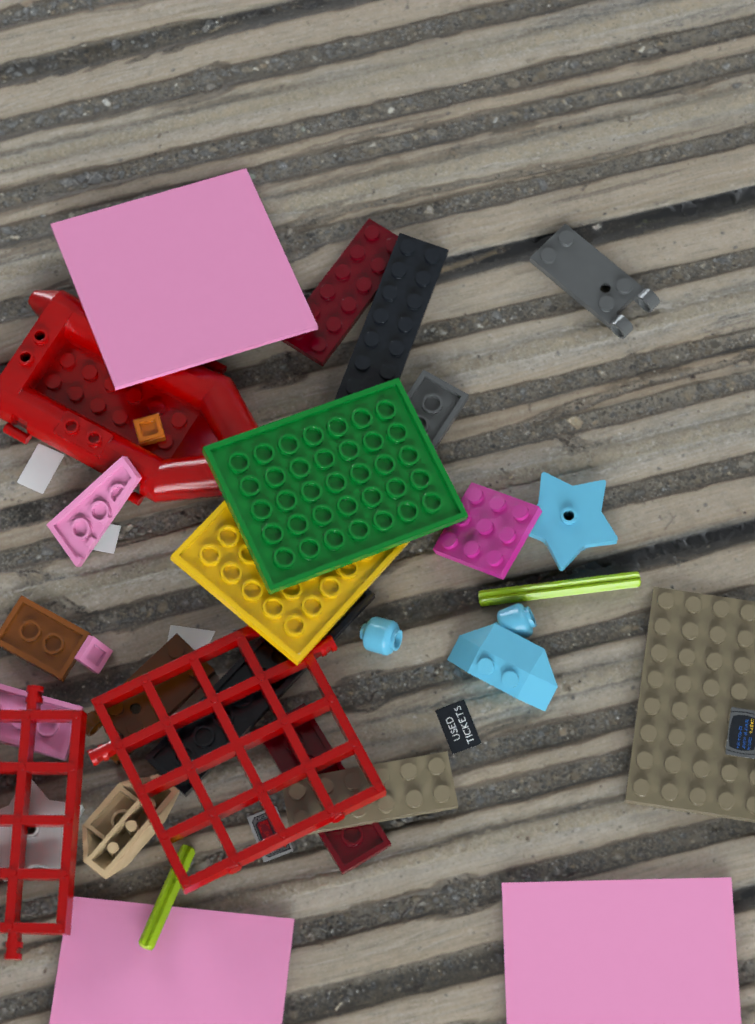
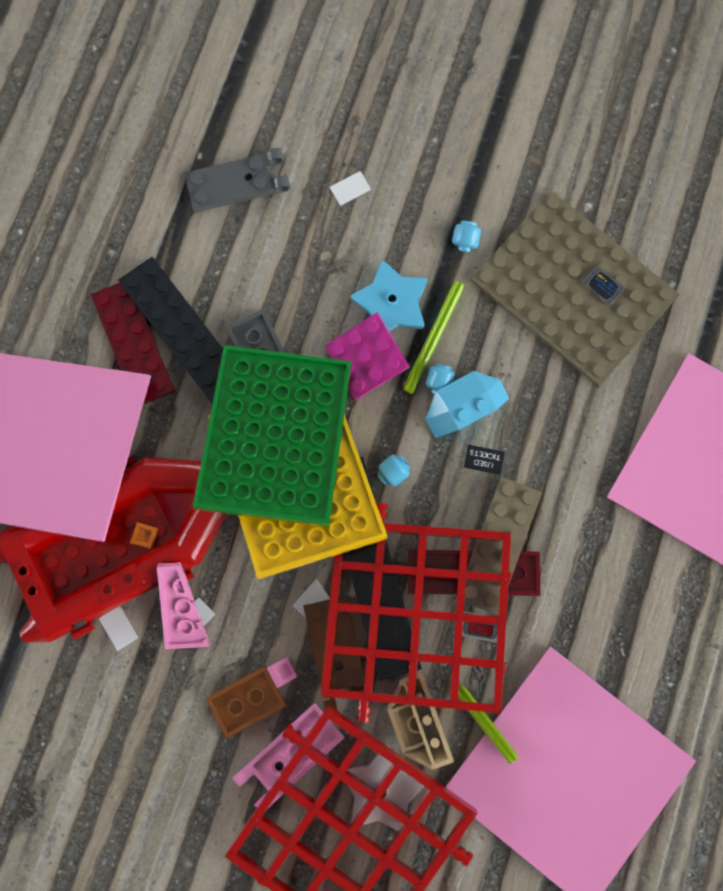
camera: 60 degrees left, 10 degrees up
none -> white sticker [330,171,371,206]
none -> medium azure head [452,221,481,253]

